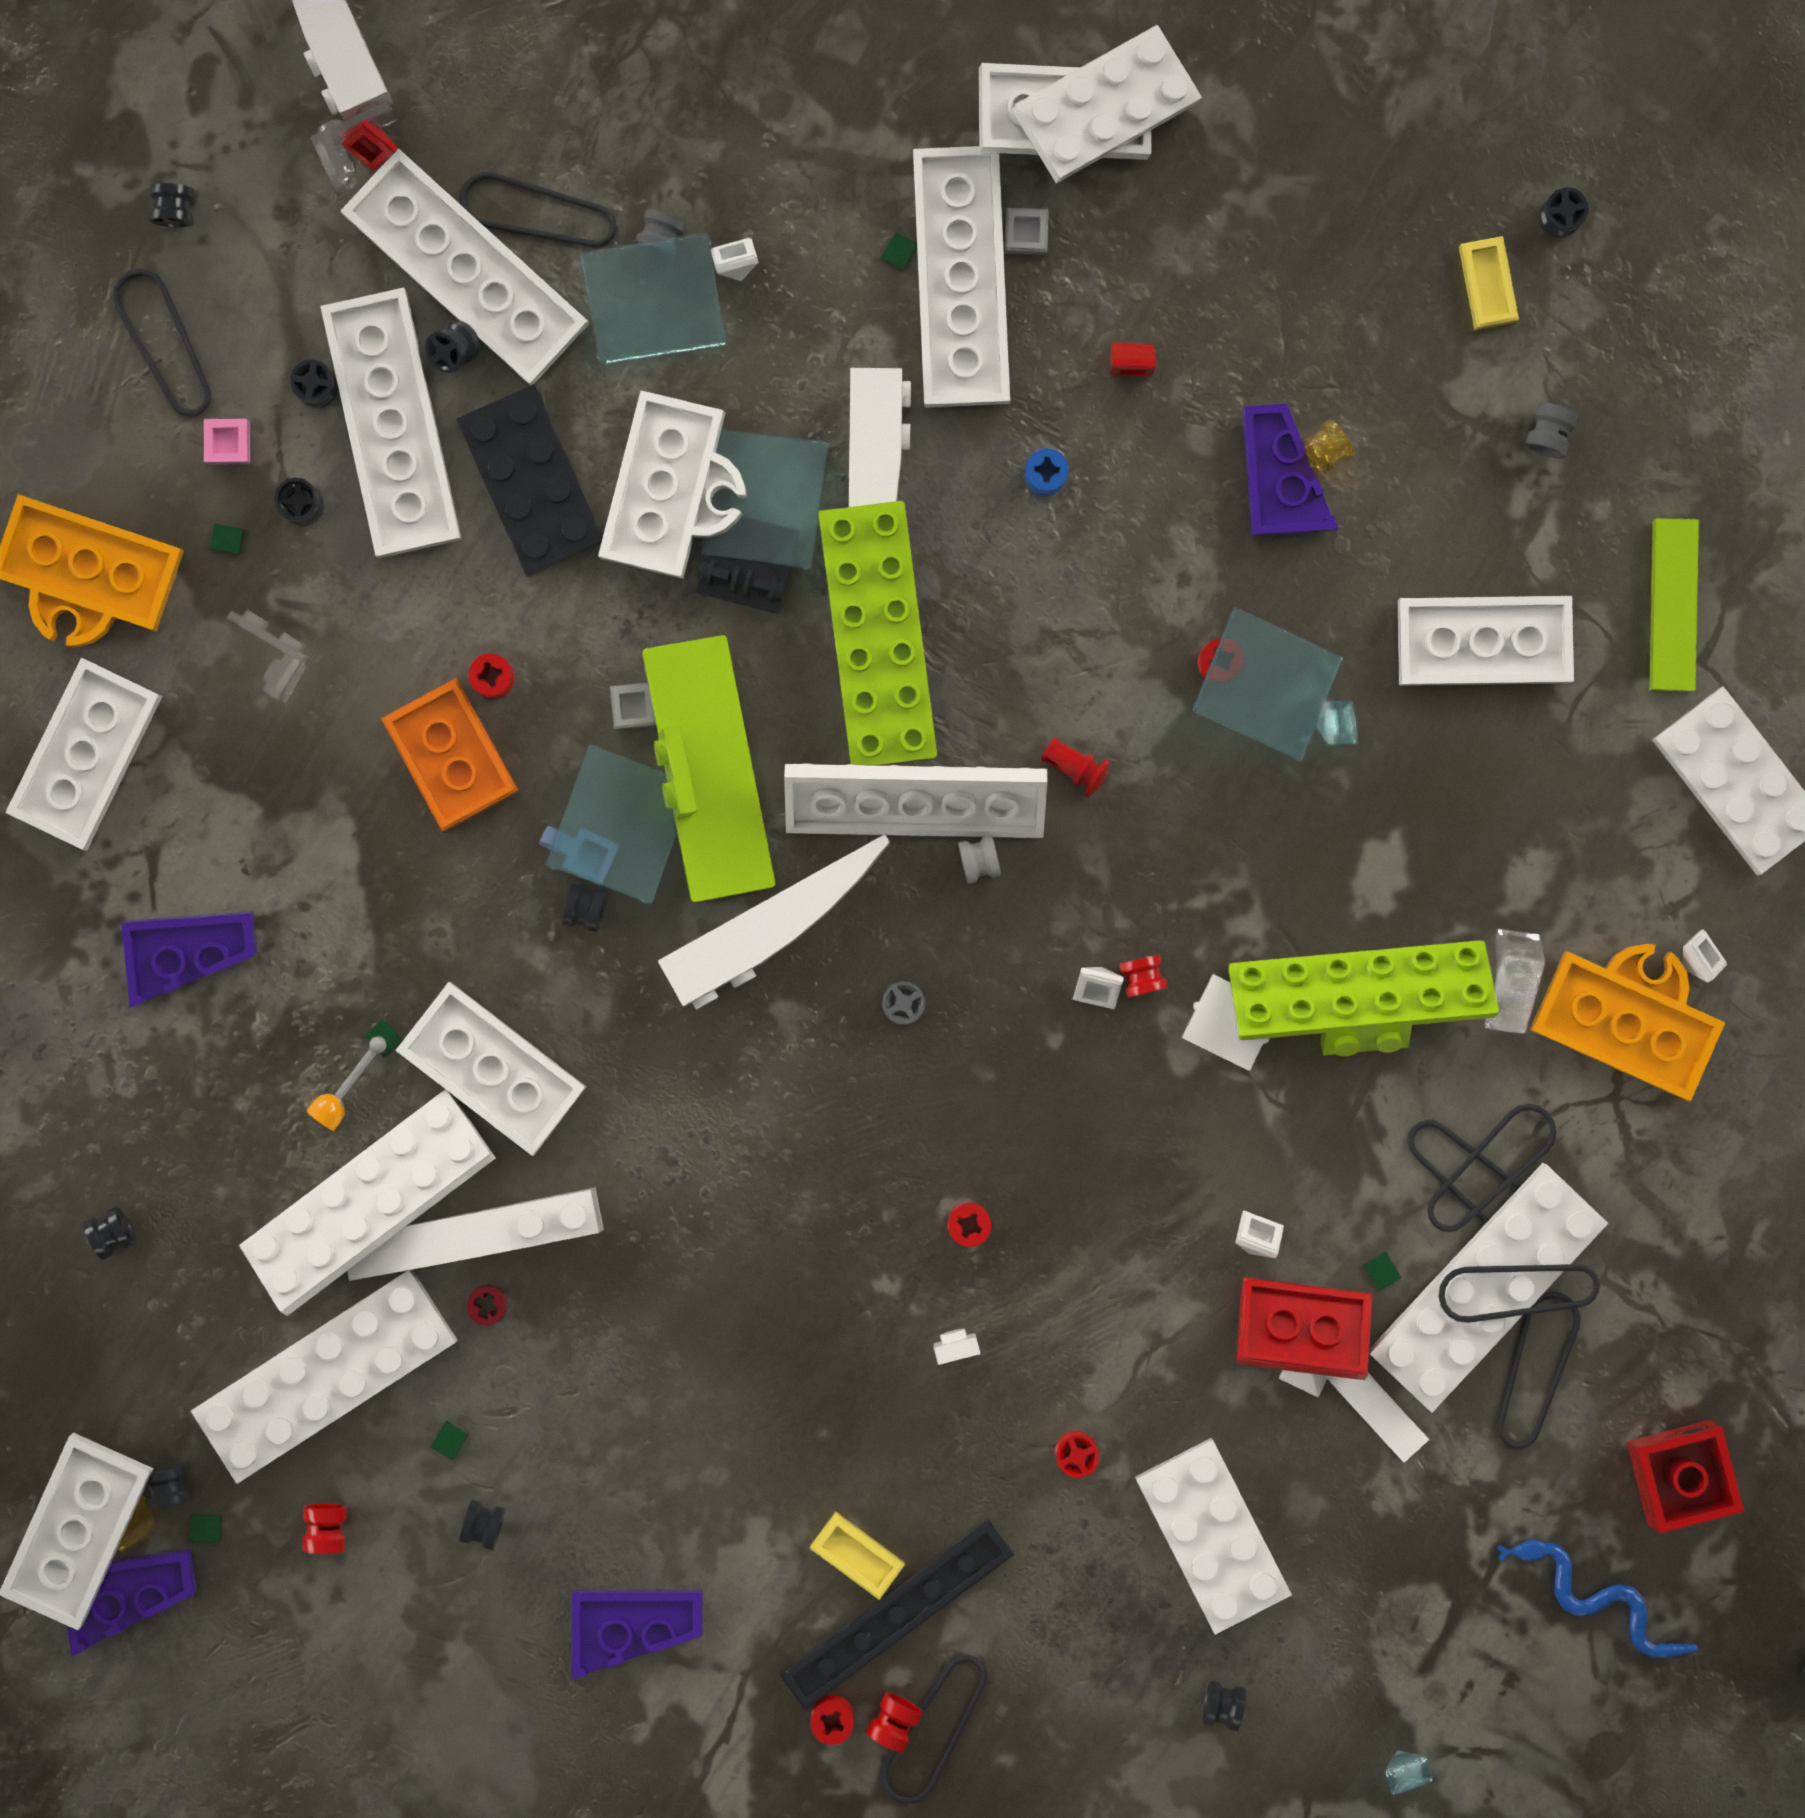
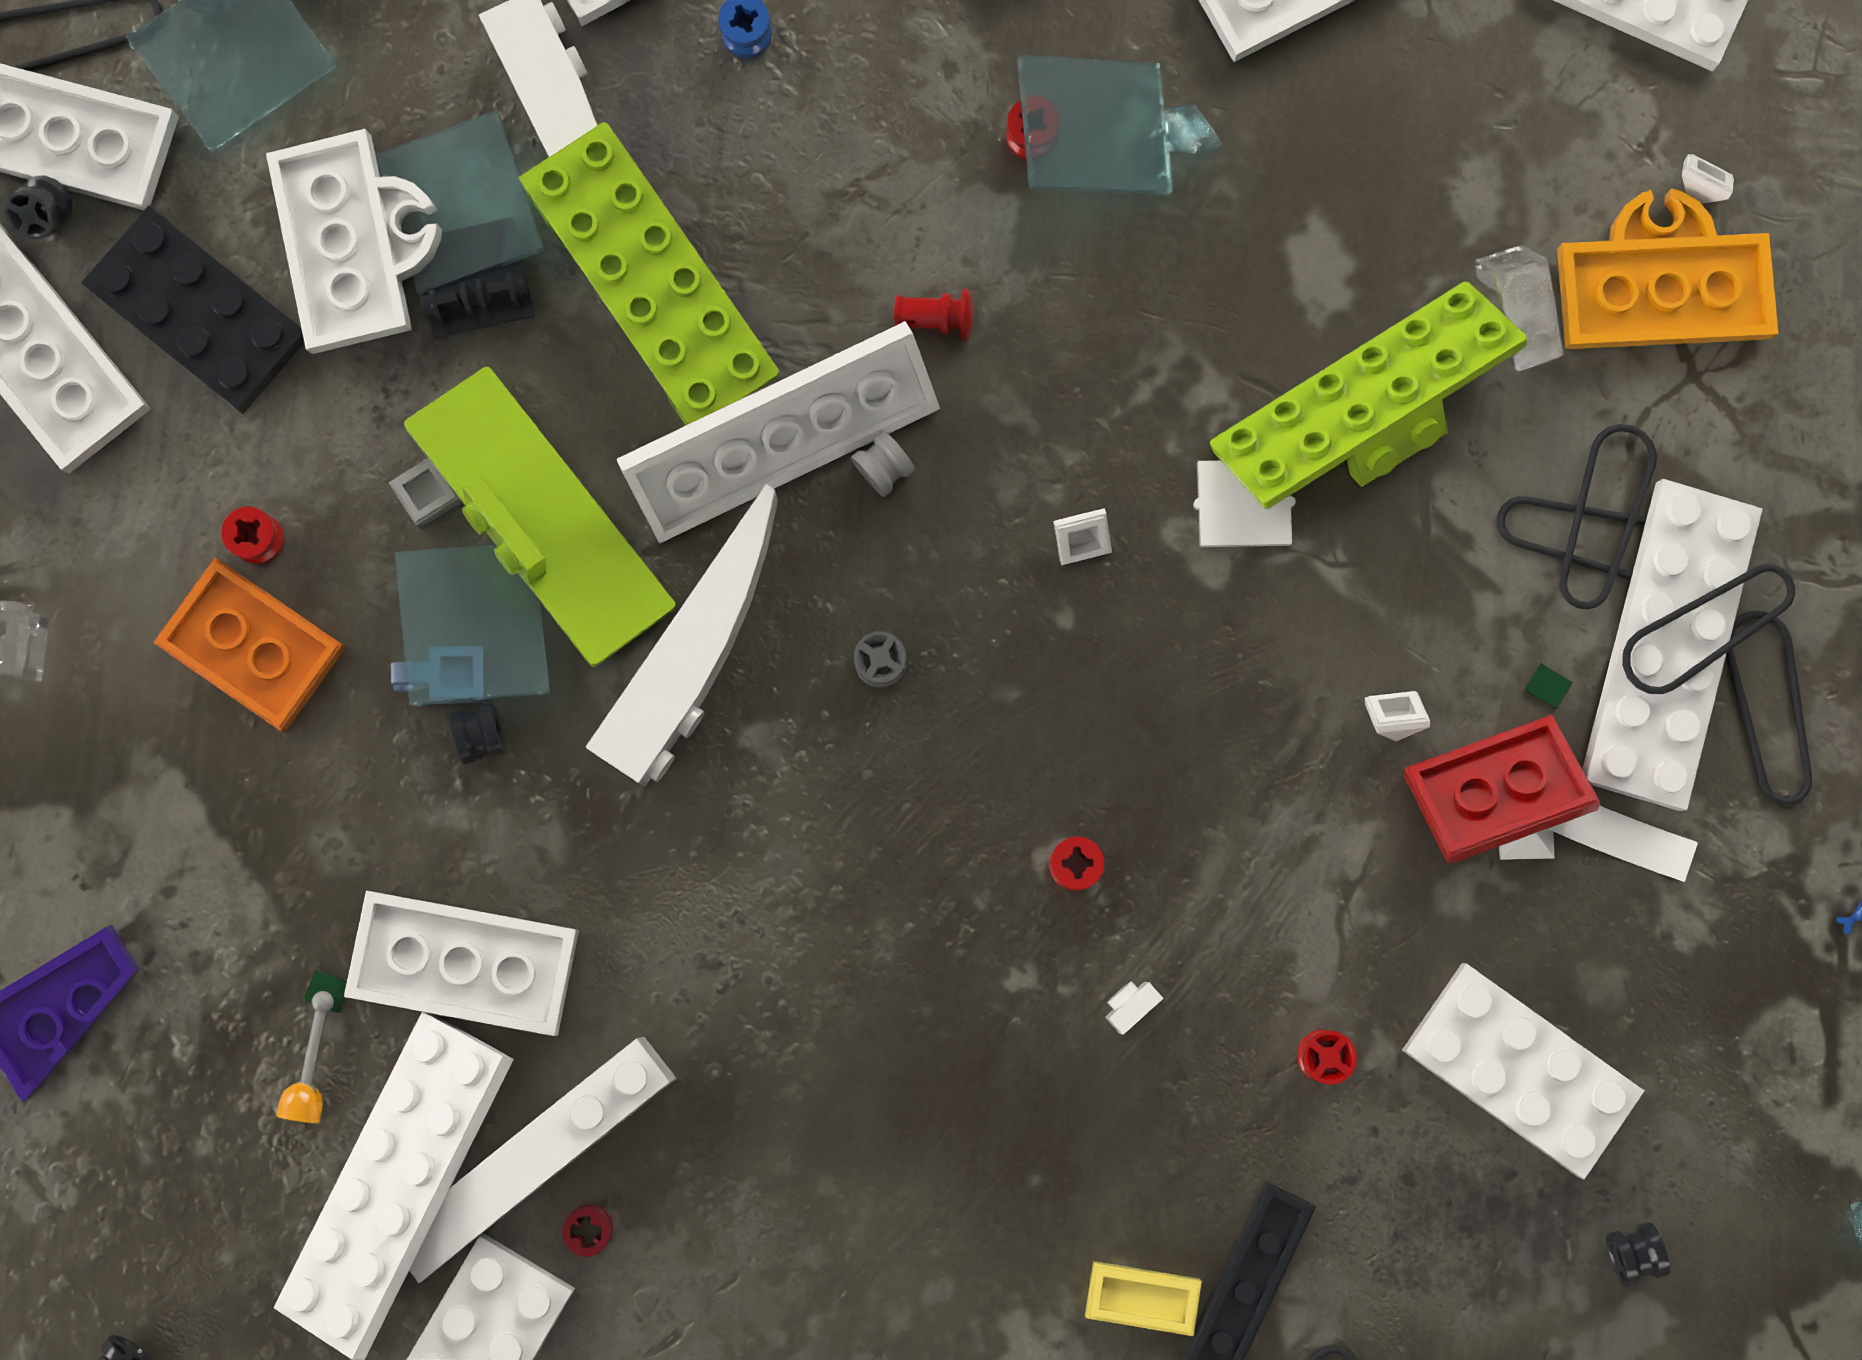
camera: 25 degrees left, 5 degrees down
red wheel [1119,954,1168,998] -> none

